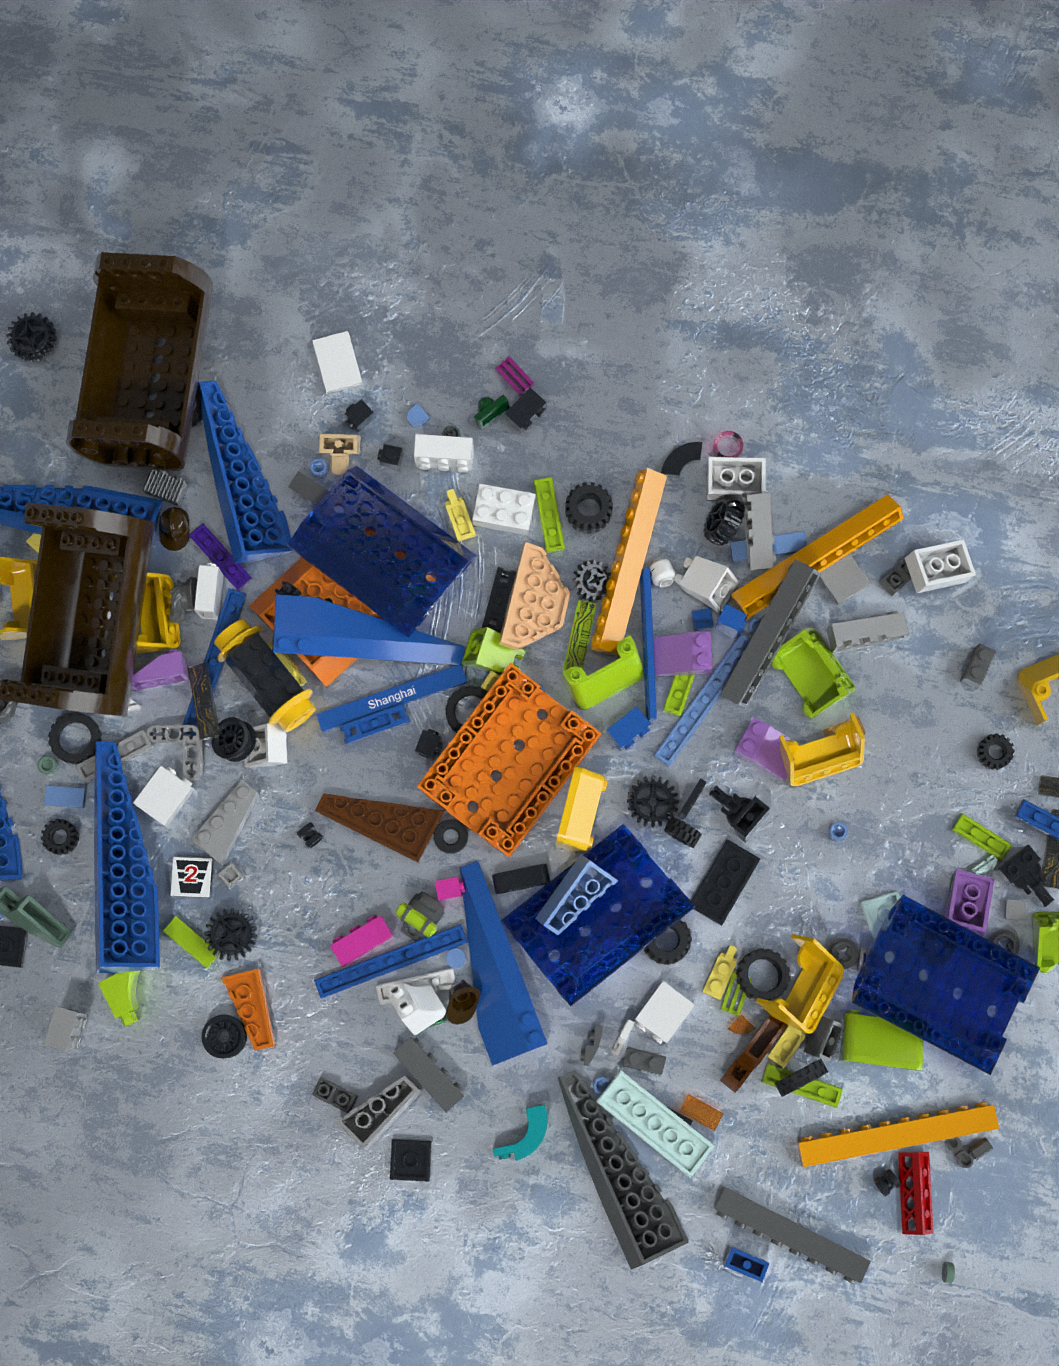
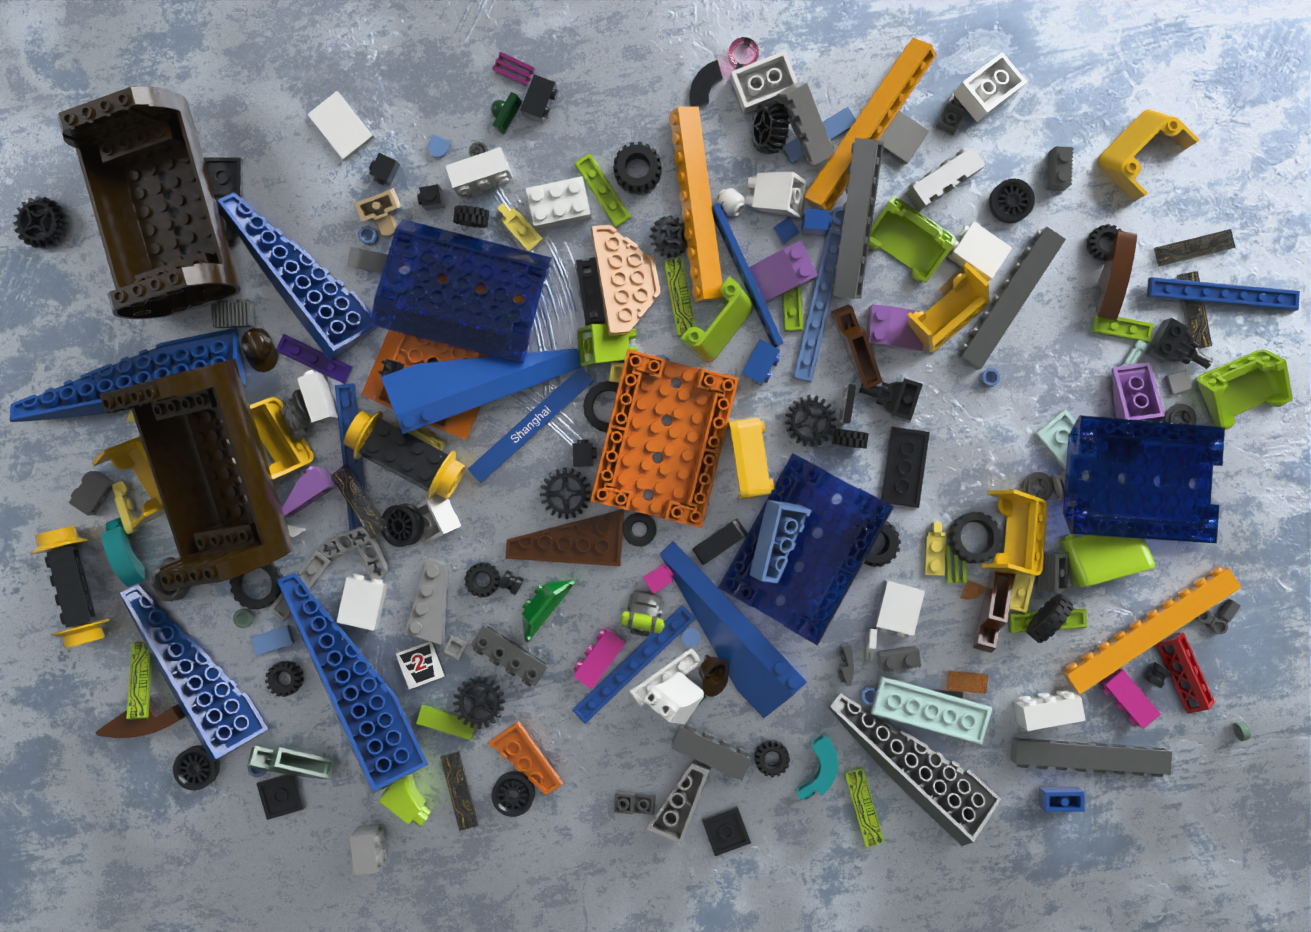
camera: 20 degrees left, 10 degrees up
blue plate [339,704,411,745] -> none
none -> black tile [204,157,243,197]
none -> clear smoke tile [440,751,479,831]
none -> black tyre [453,205,489,228]
none -> black tyre [464,562,501,598]
none -> dark grey brick [471,624,549,687]
none -> green wedge [522,579,577,643]
none -> black gear [540,468,592,519]
none -> black tyre [754,740,790,777]
none -> reddish brown slope [831,304,883,390]
none -> lime tile [844,767,884,848]
none -> white brick [948,222,1012,282]
none -> dark grey brick [958,226,1066,370]
none -> black wheel [989,178,1035,224]
none -> white brick [1013,689,1086,731]
none -> reddish brown slope [1095,230,1137,320]
none -> dark pink brick [1100,668,1161,729]

